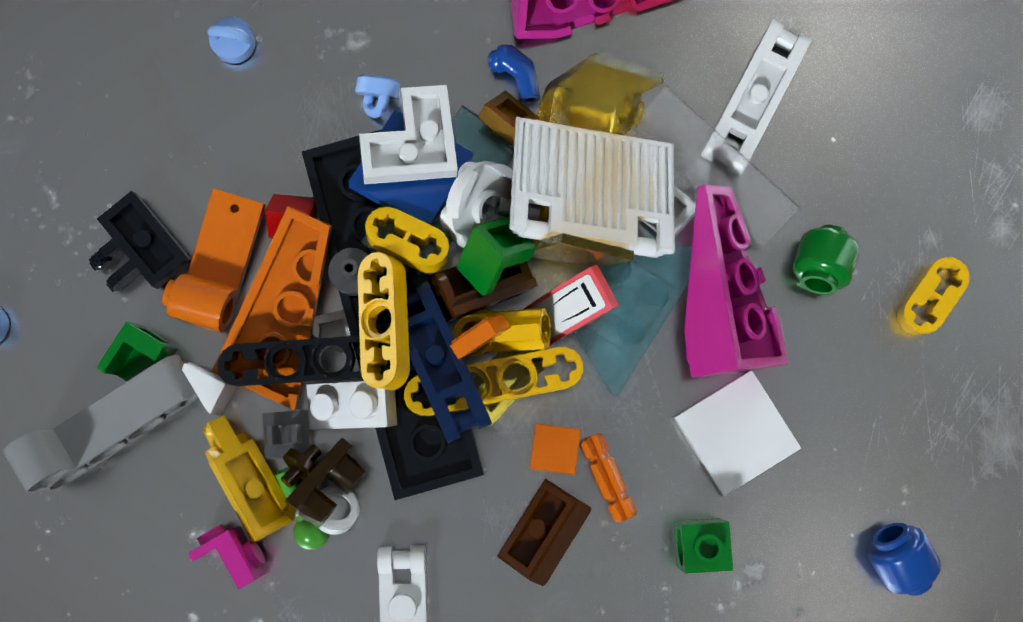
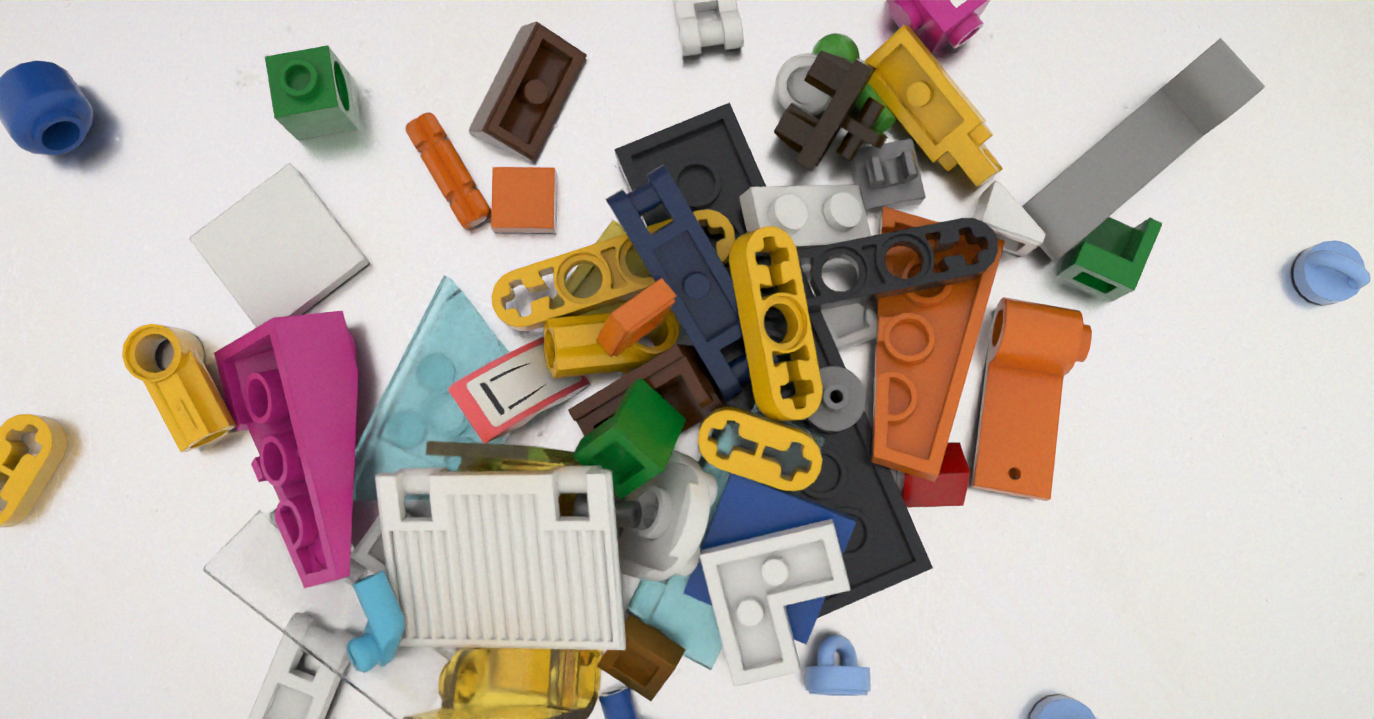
camera: 165 degrees right, 0 degrees up
black hinge [89,191,192,292] -> none
green head [793,224,859,295] -> none
none -> yellow piece [122,324,237,452]
none -> medium azure arm [346,570,405,672]

